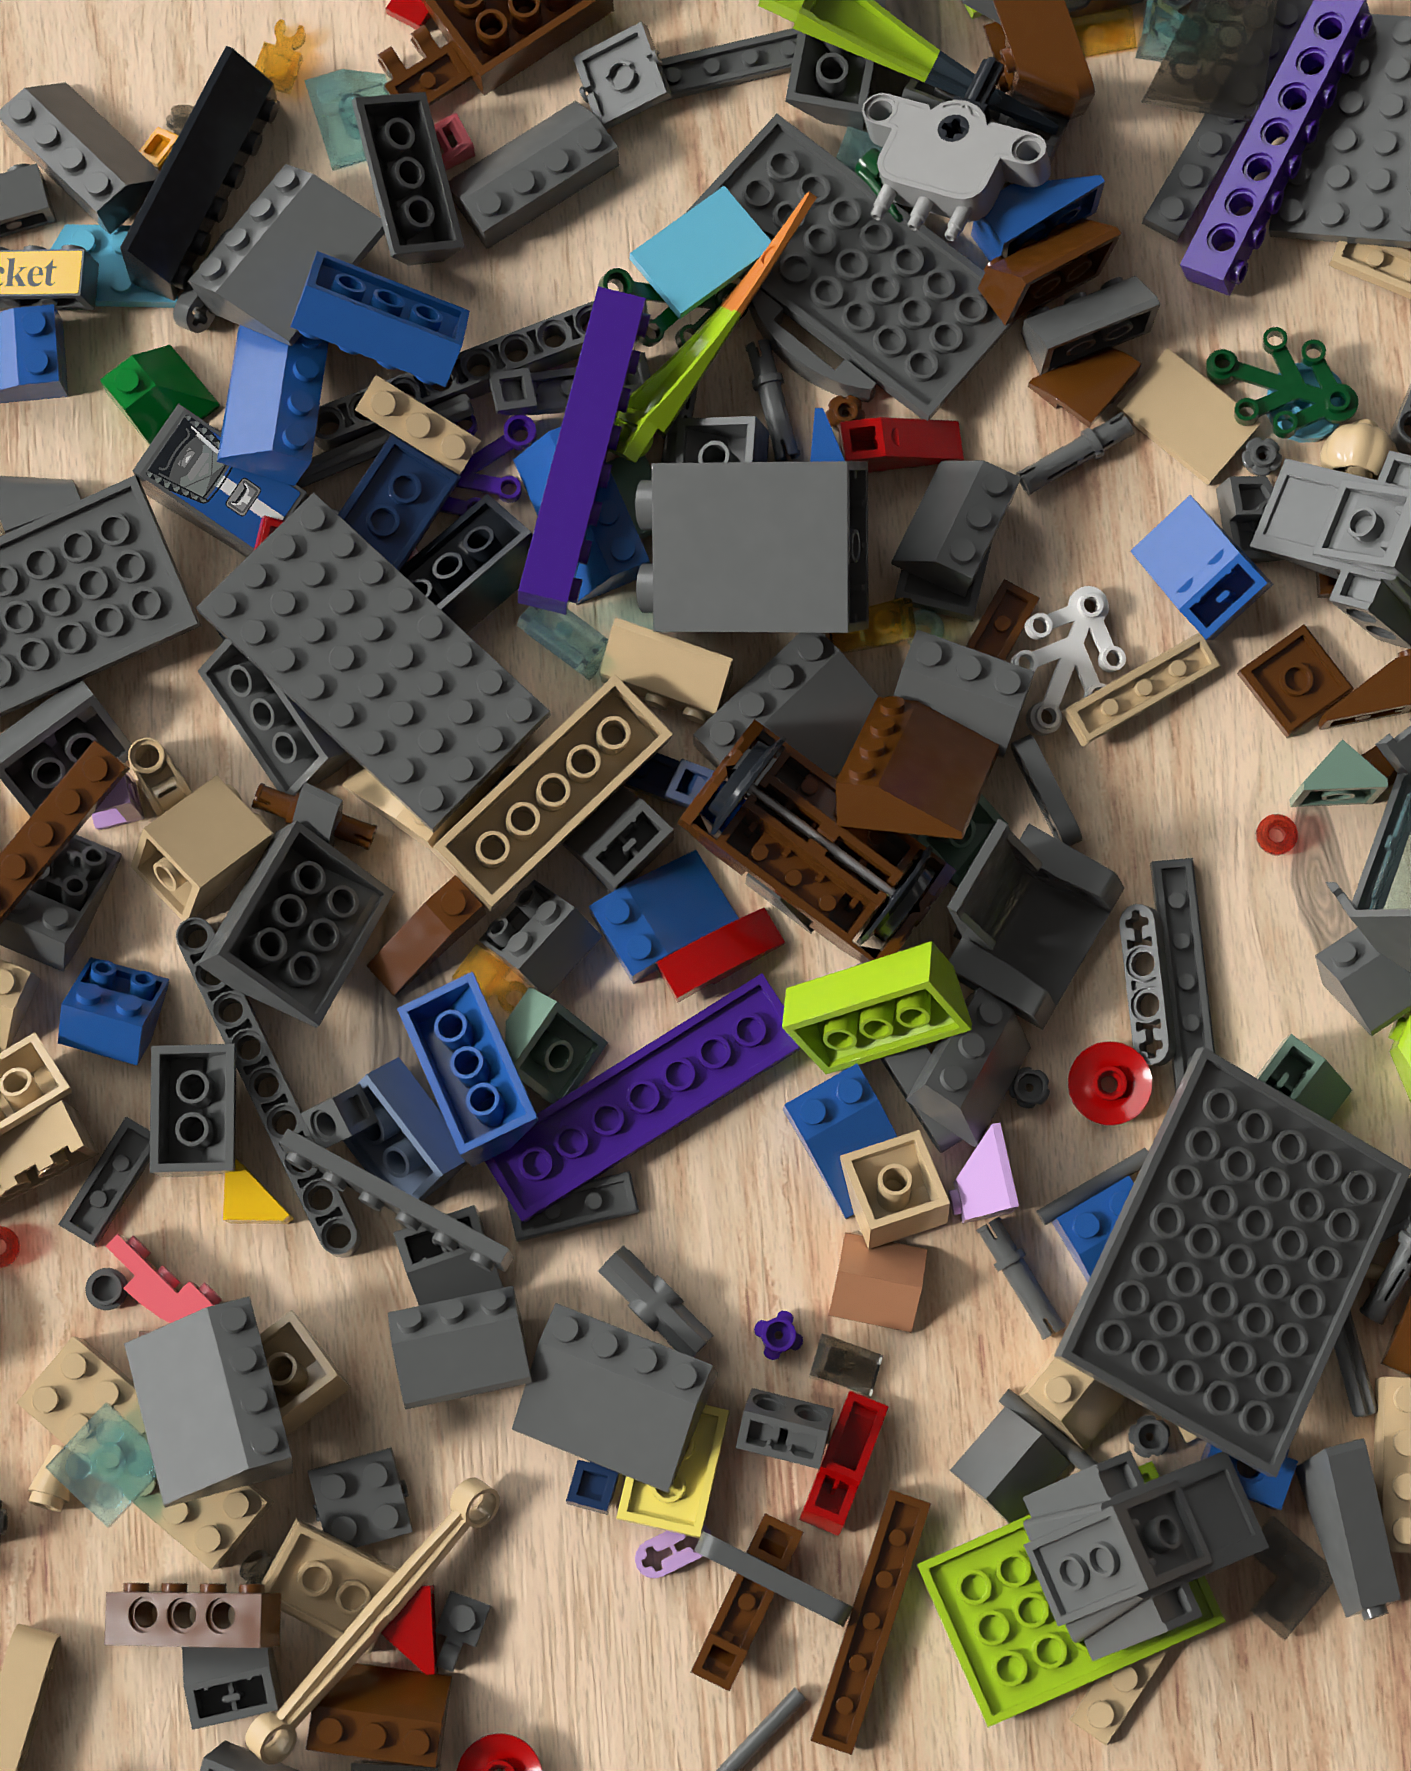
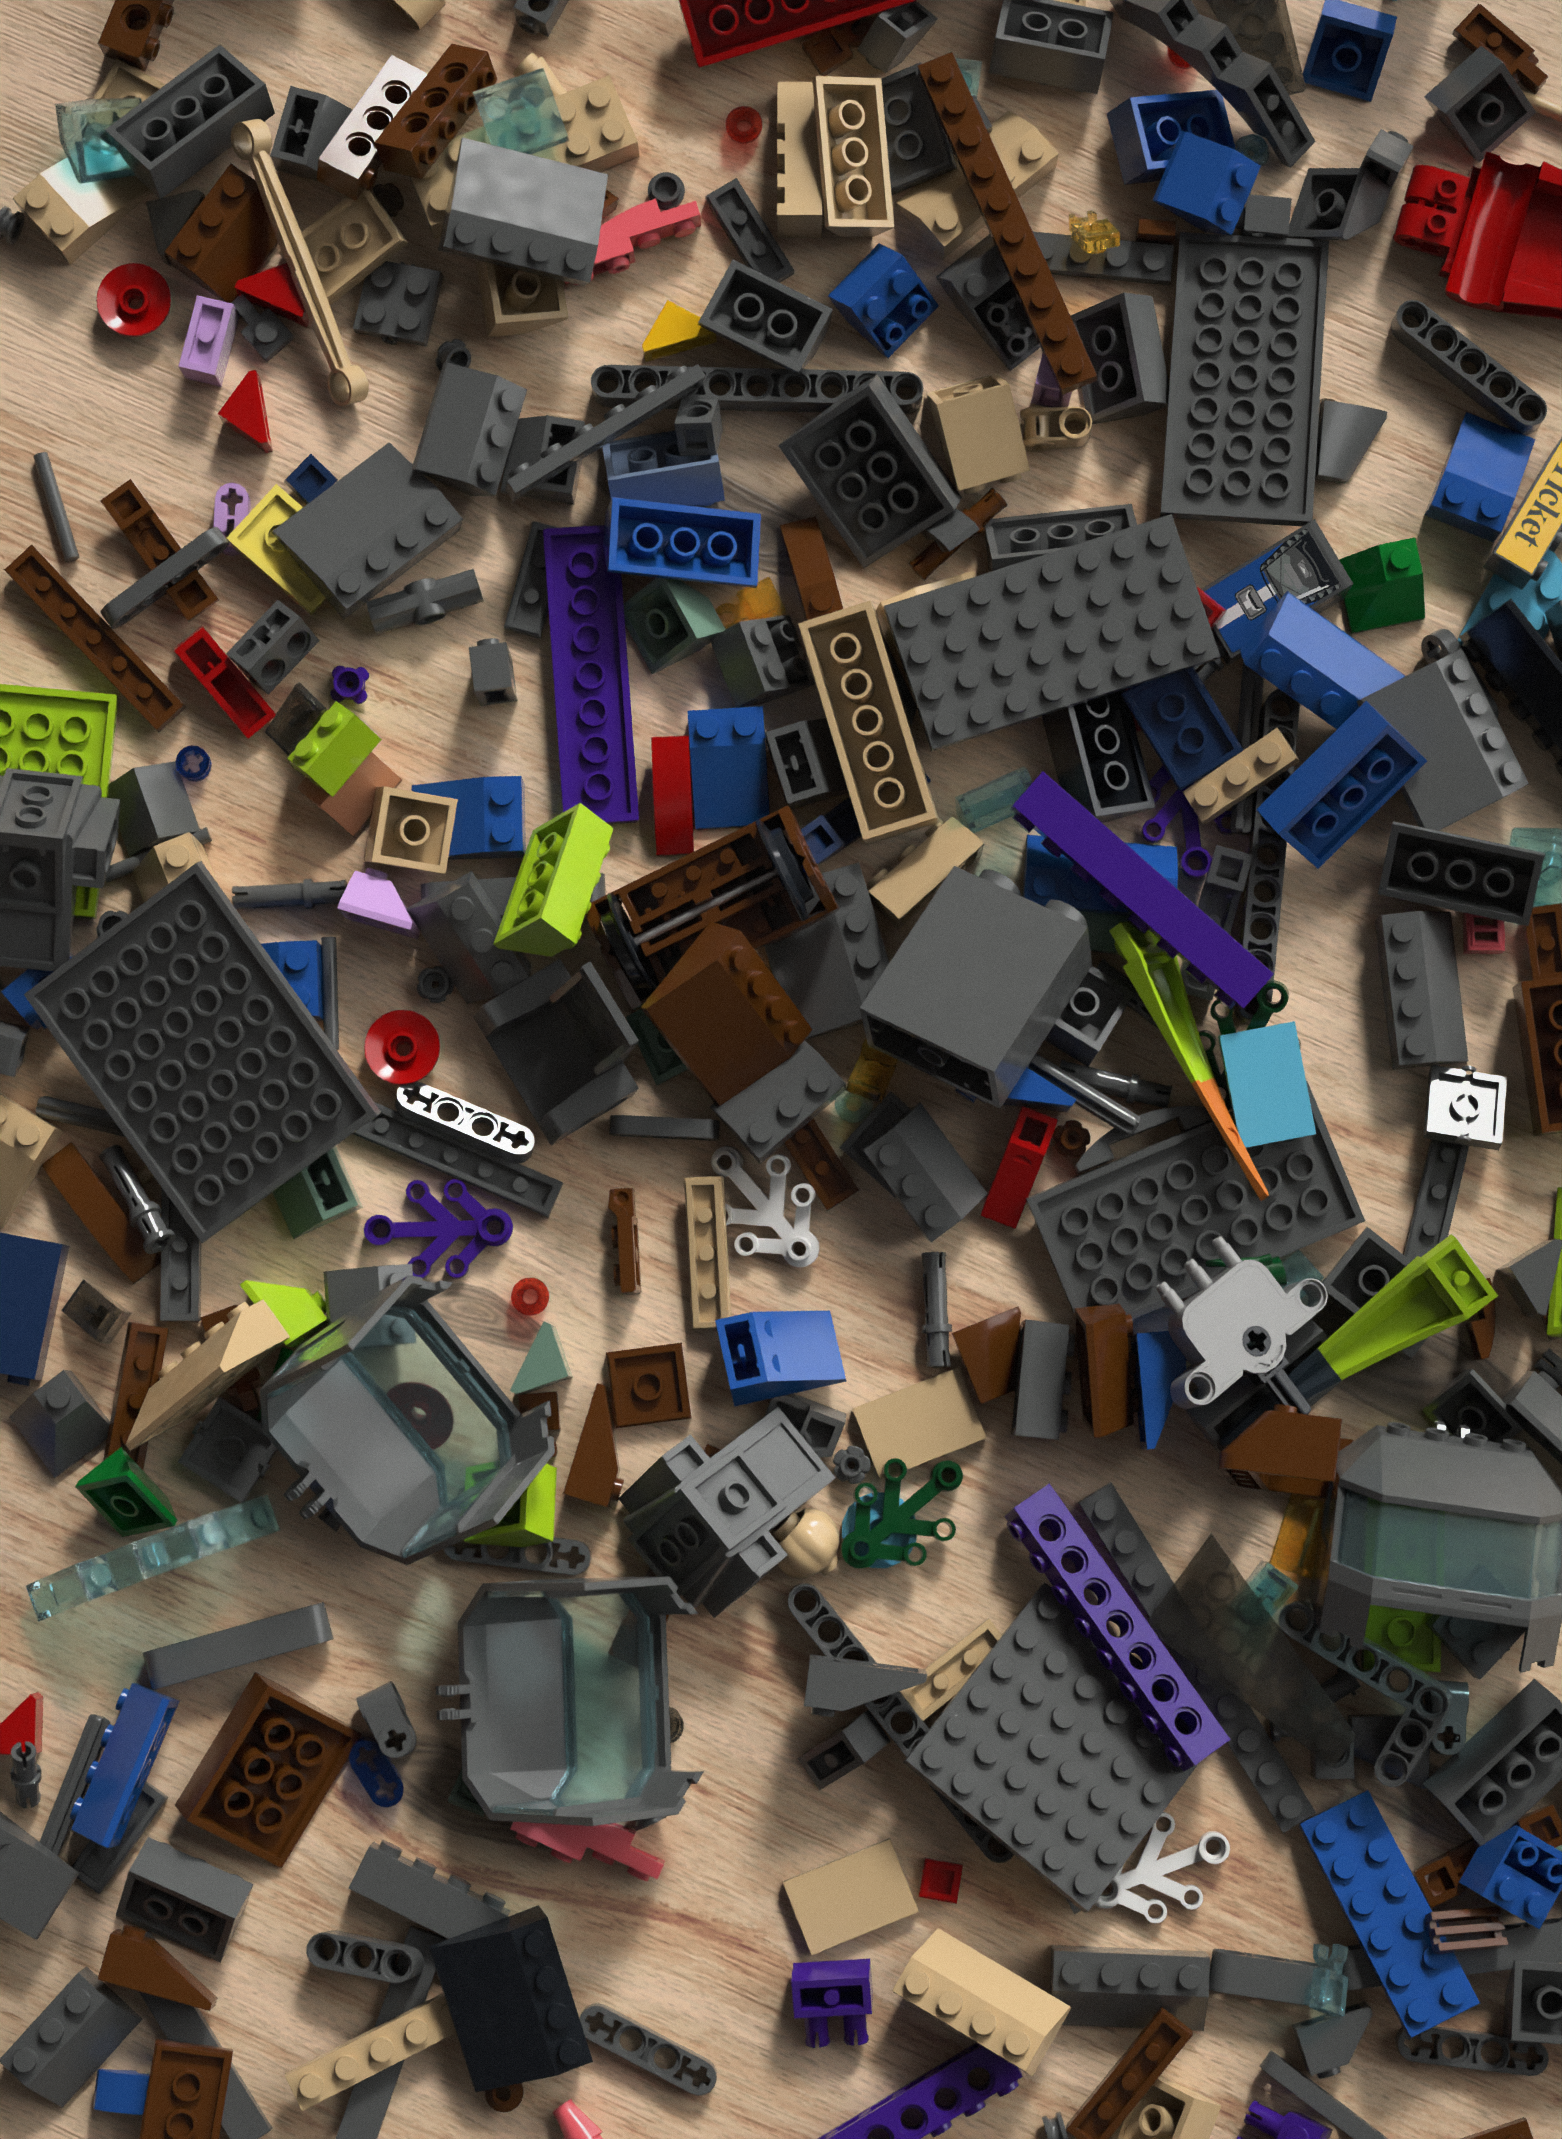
camera: 120 degrees right, 5 degrees up
none -> clear blue bush [176,745,212,782]
none -> lavender panel [179,295,240,387]
none -> red slope [218,370,273,453]
none -> lime slope [287,701,382,797]
none -> dark purple plant [364,1179,513,1279]
none -> reddish brown brick [374,44,498,179]
none -> dark grey plate [436,339,471,371]
none -> dark grey brick [469,638,518,706]
none -> reddish brown hinge [608,1188,642,1295]
none -> dark grey axle [1027,1053,1140,1135]

